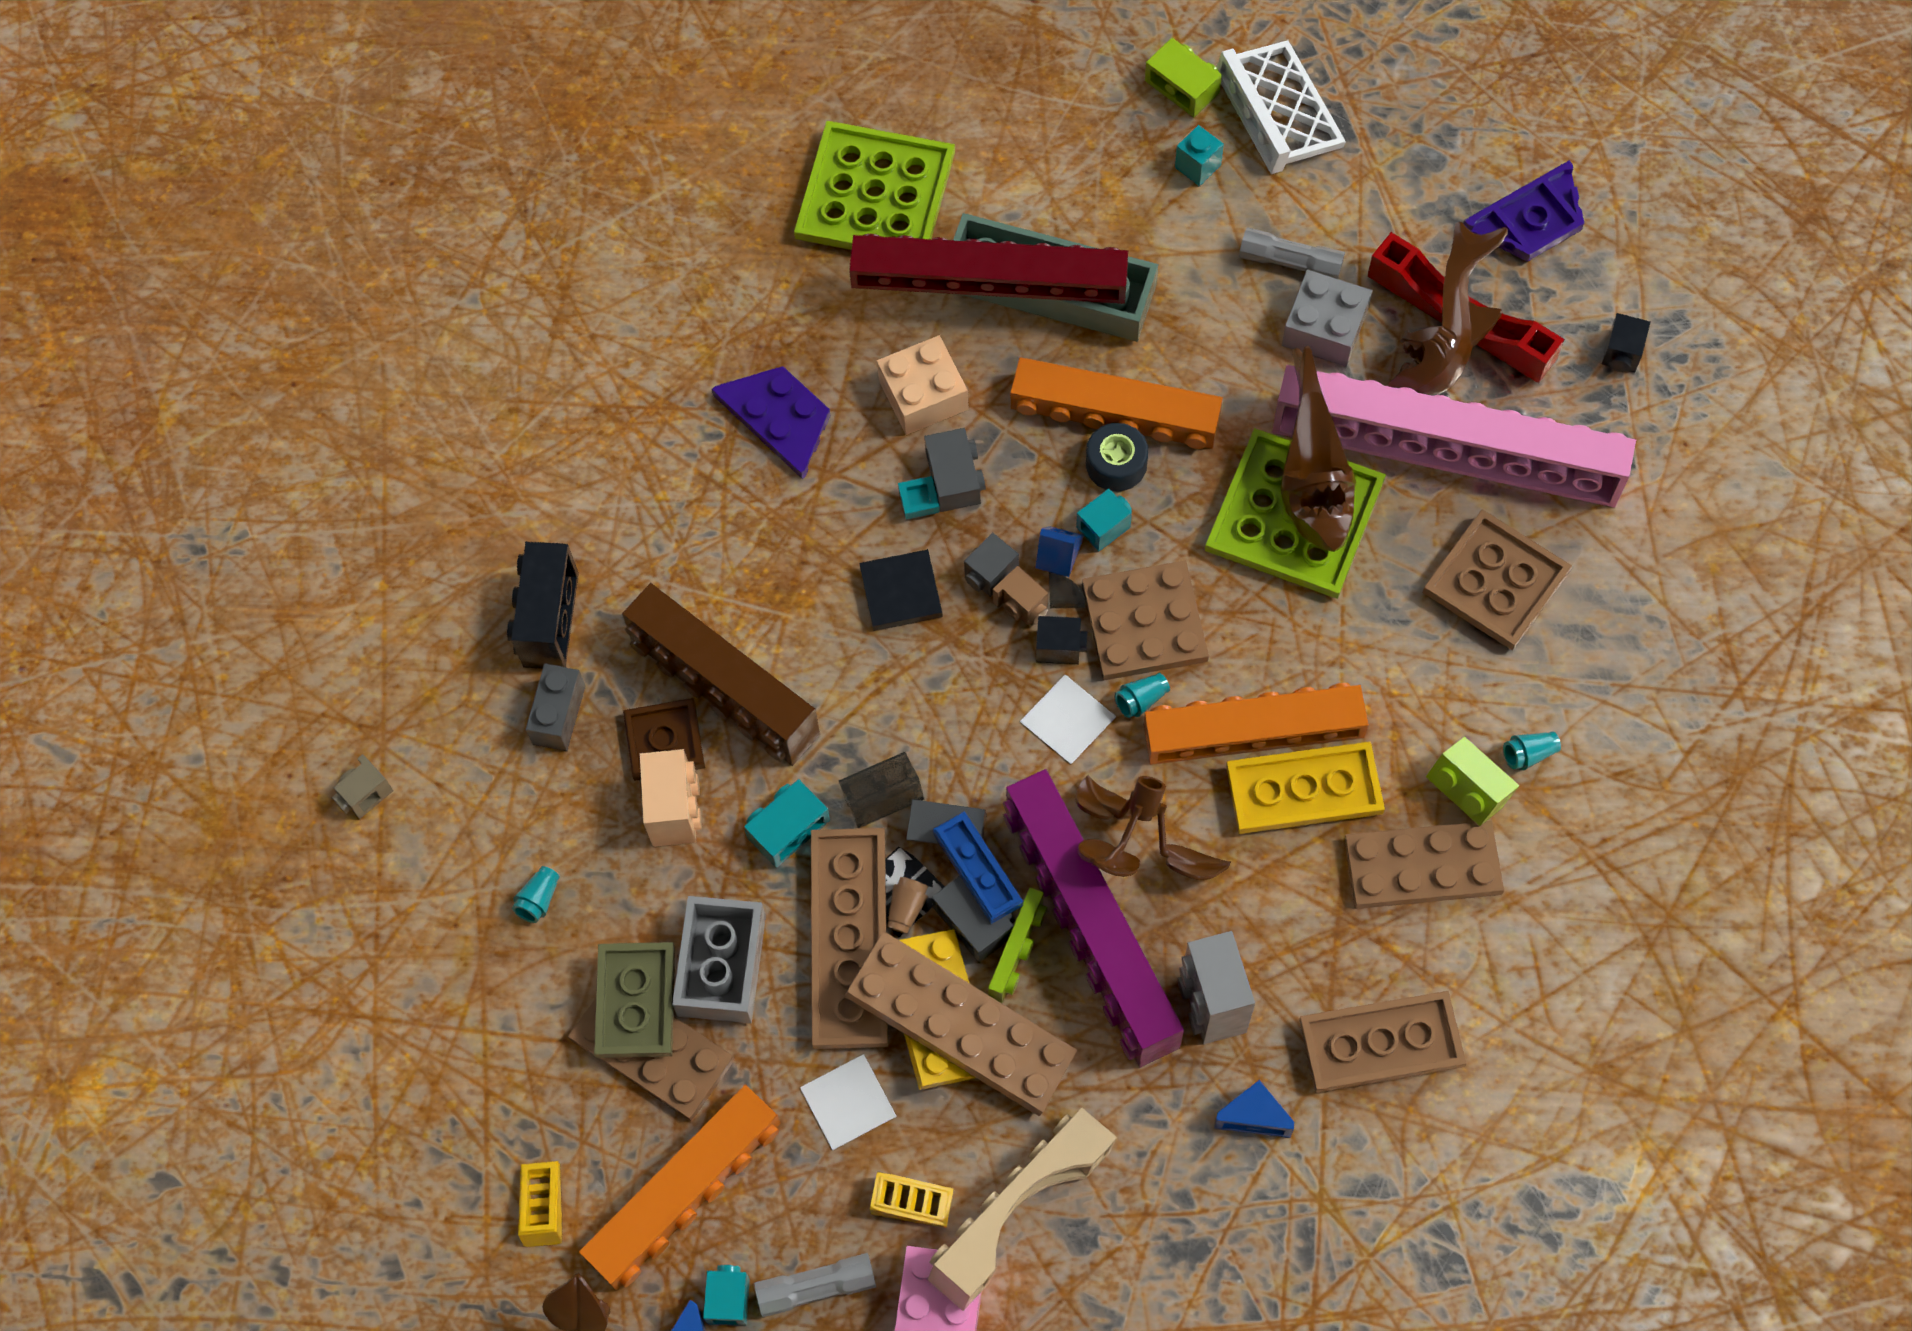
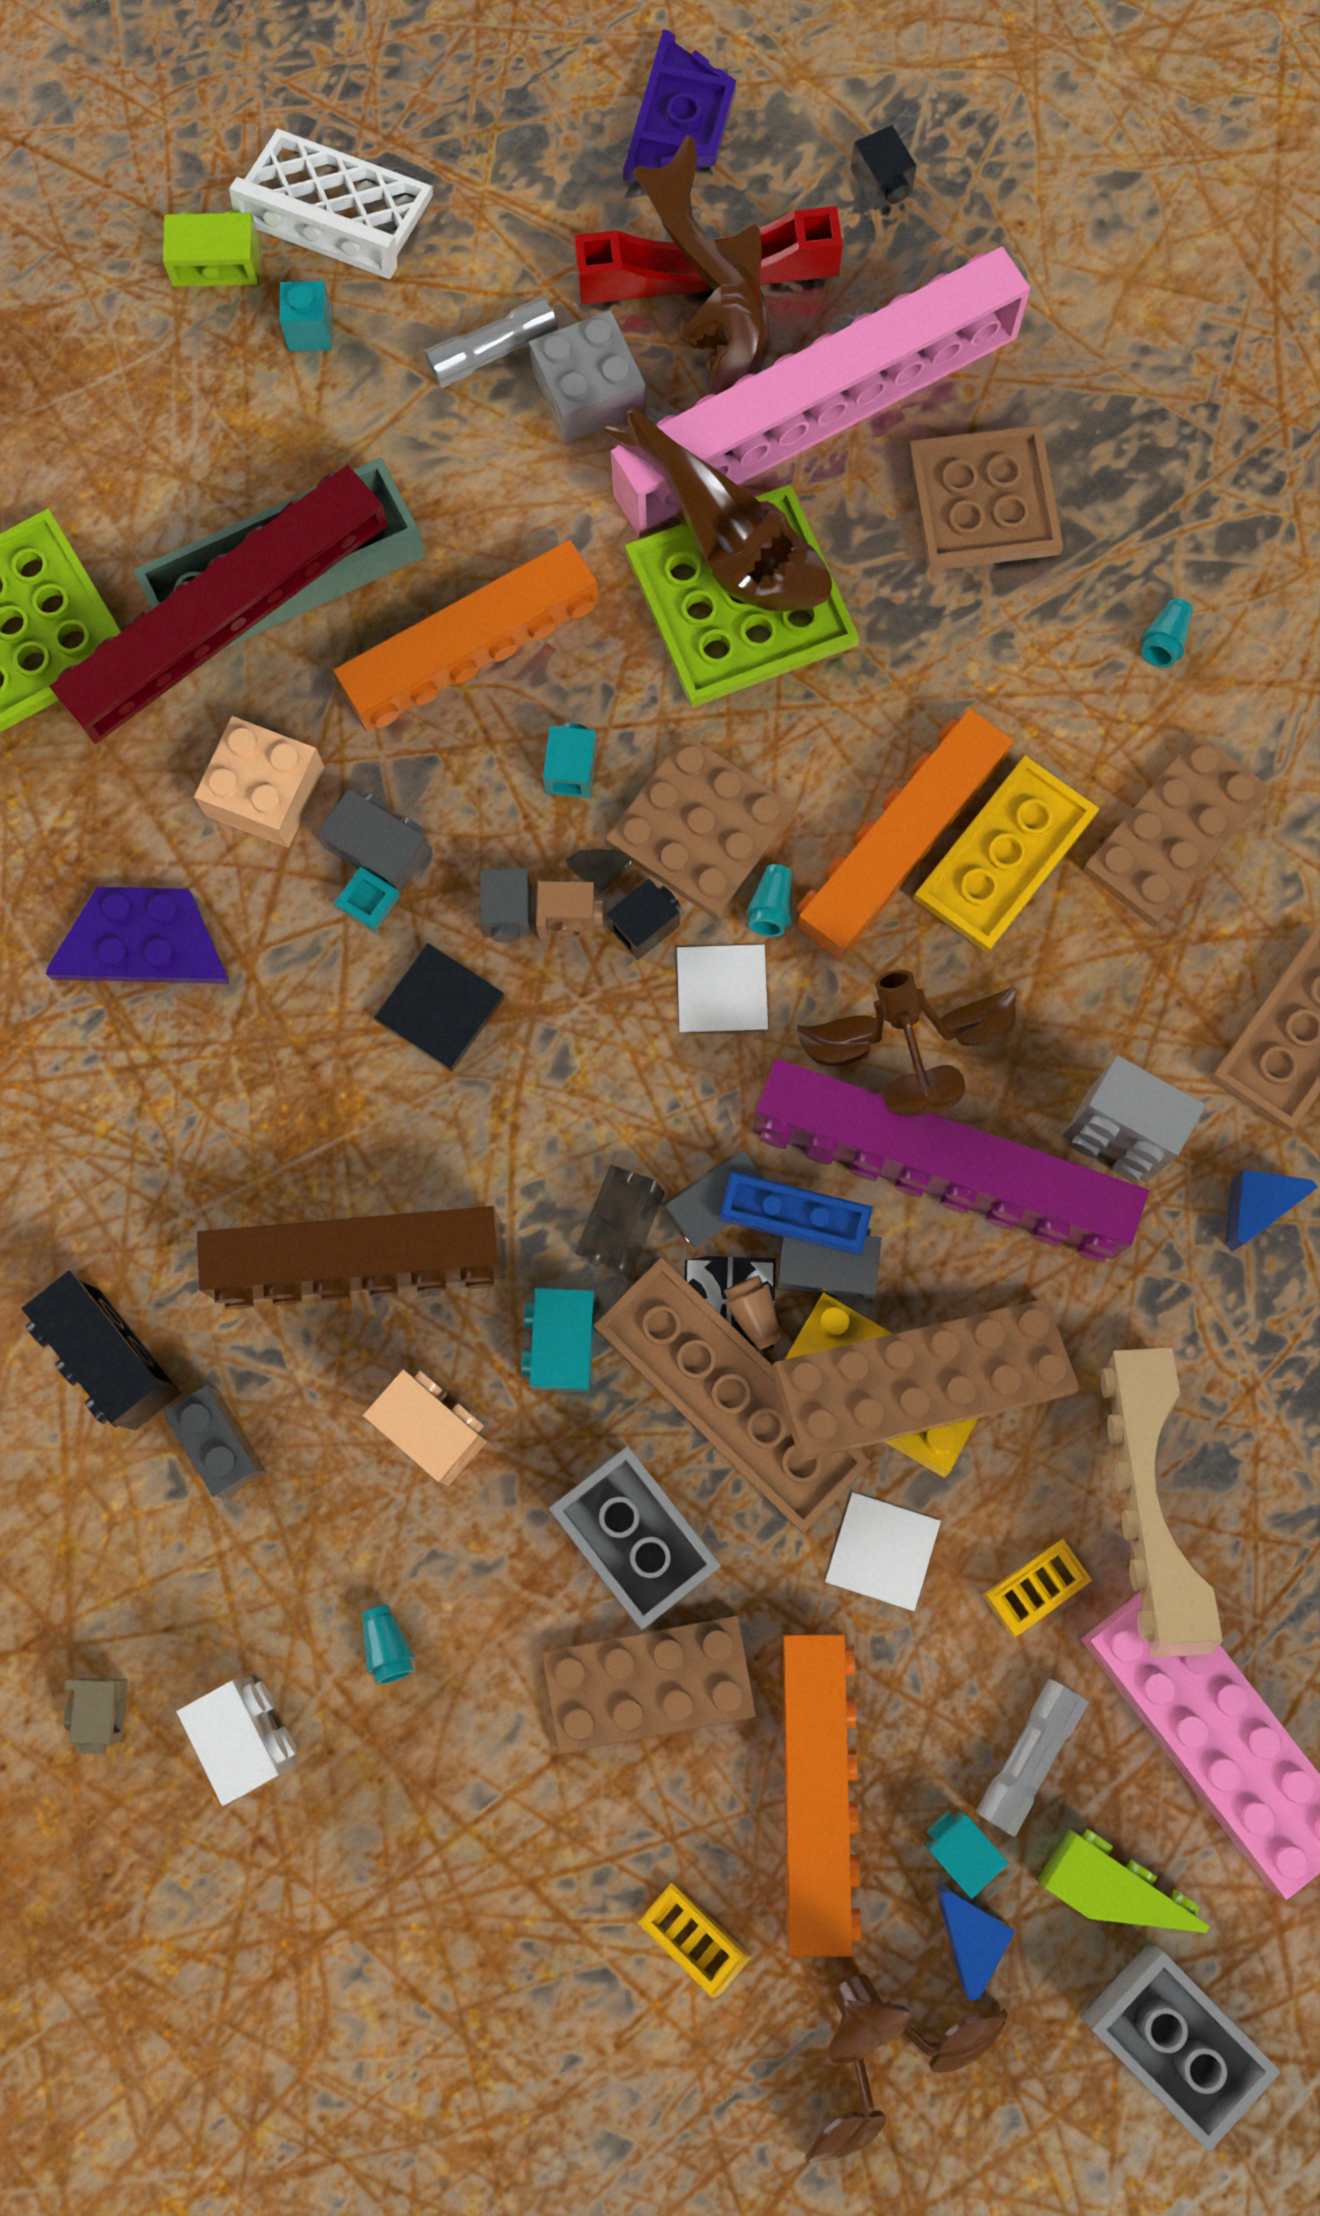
camera: 45 degrees left, 10 degrees up
olive plate [594,942,675,1058] -> none
reddish brown tile [623,698,705,781] -> none
lime plate [988,888,1048,1003] -> none
blue slope [1035,526,1084,577] -> none
black wheel [1086,423,1149,492] -> none
lime brick [1425,737,1519,826] -> none
none -> white brick [176,1676,297,1806]

